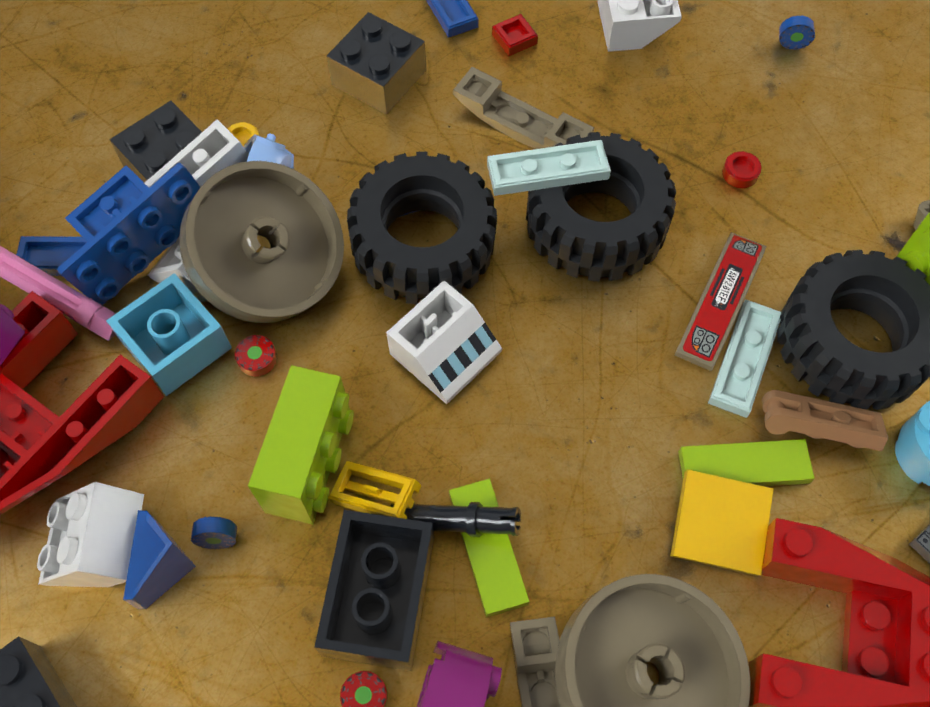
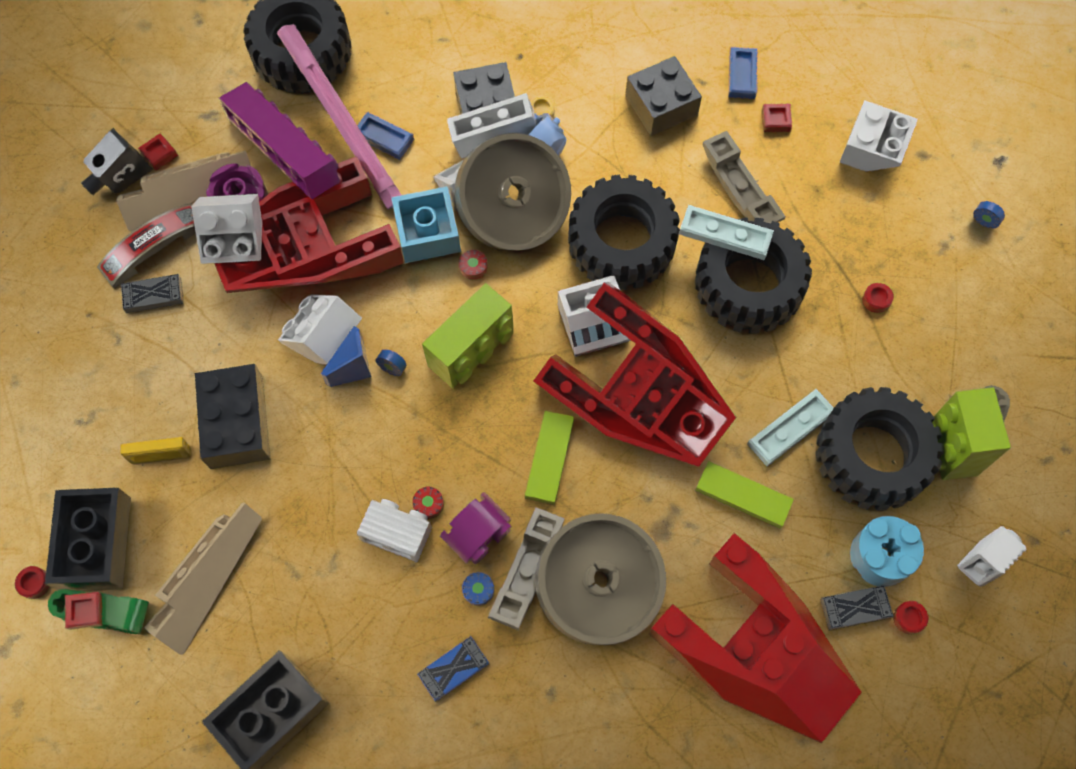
camera: 30 degrees right, 5 degrees up
blue bracket [57,163,200,305] -> none
black brick [314,510,435,671] -> none
yellow tile [328,461,422,519] -> none
black pin [390,502,521,538] -> none
yellow tile [670,470,774,576] -> none
slope [675,232,767,371] -> none
medium nougat plate [762,390,888,451] -> none
none -> red wedge [533,282,736,467]

